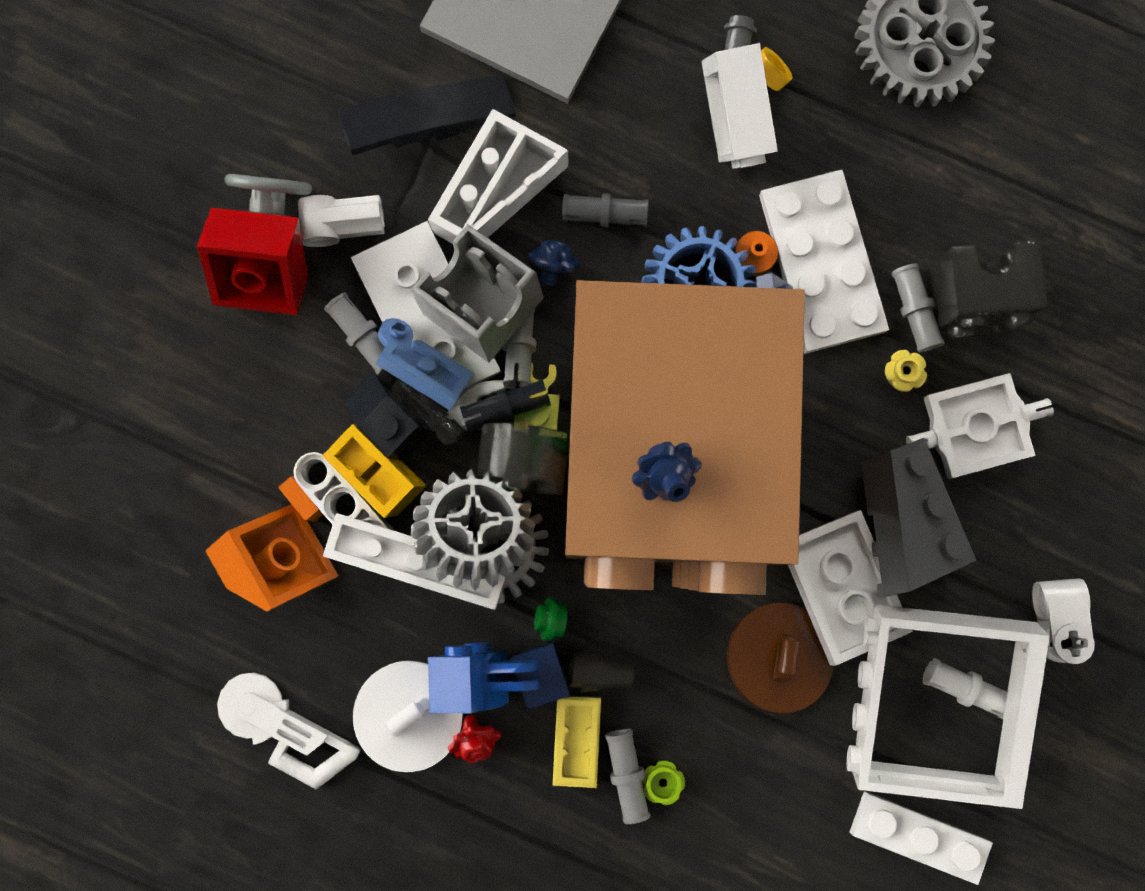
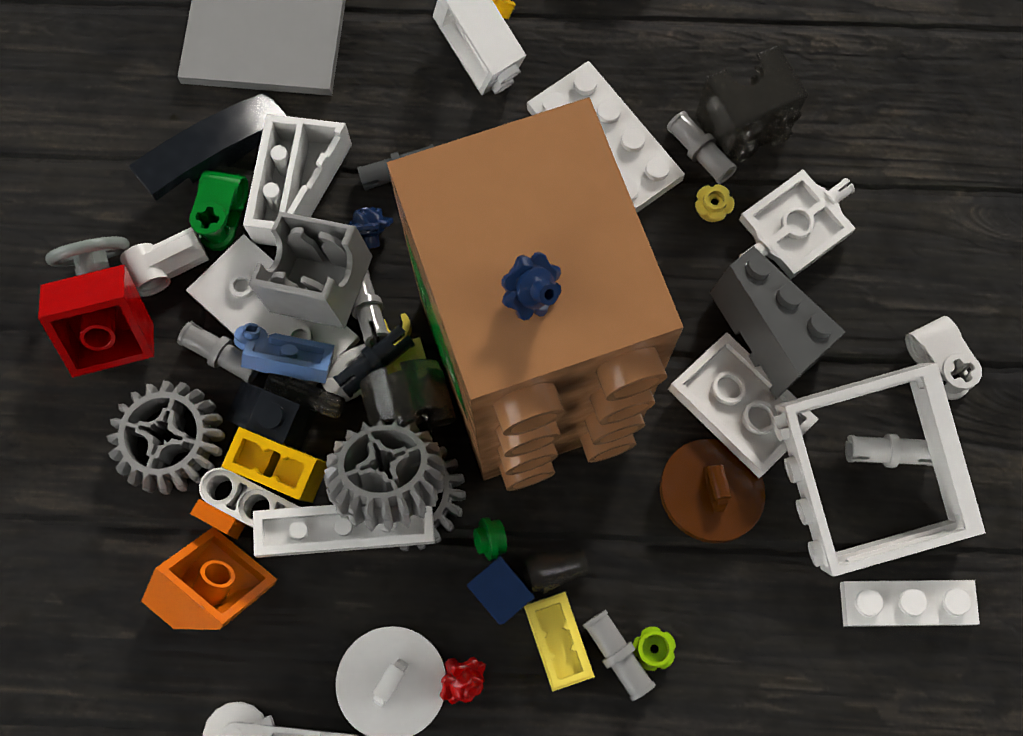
camera: 20 degrees left, 10 degrees down
blue brick [428,642,540,713] -> none
none -> light grey gear [106,380,225,495]
none -> green piece [189,170,249,251]

